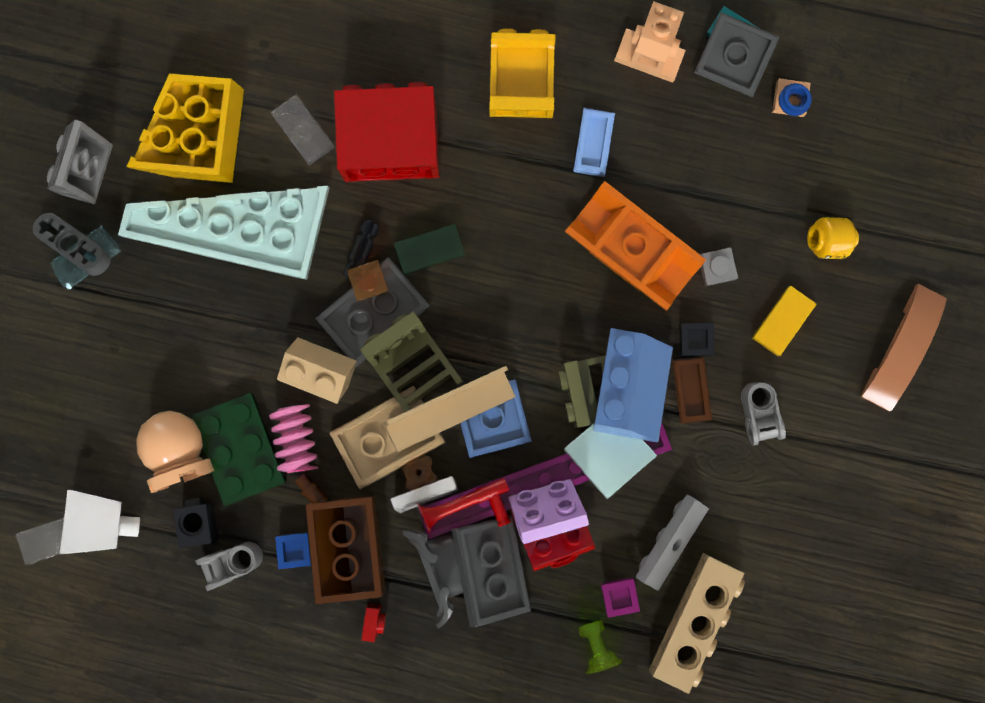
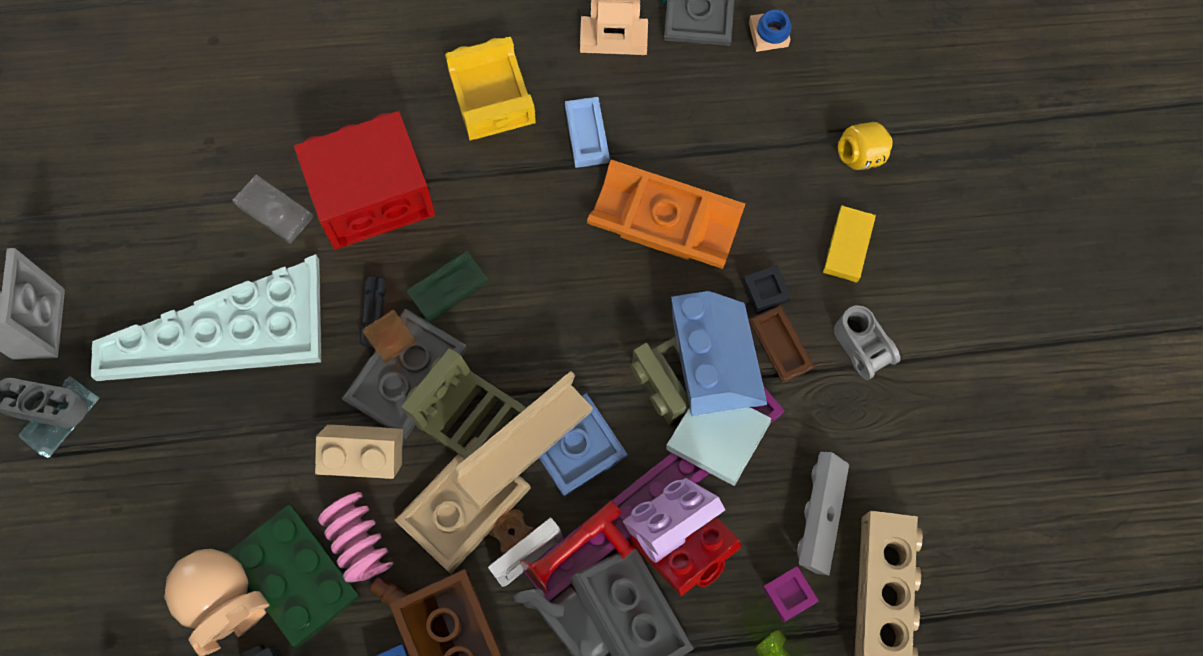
camera: 20 degrees left, 15 degrees down
yellow wedge [126,74,244,183] -> none
light grey plate [700,247,738,286] -> none
nougat slope [860,284,947,411] -> none

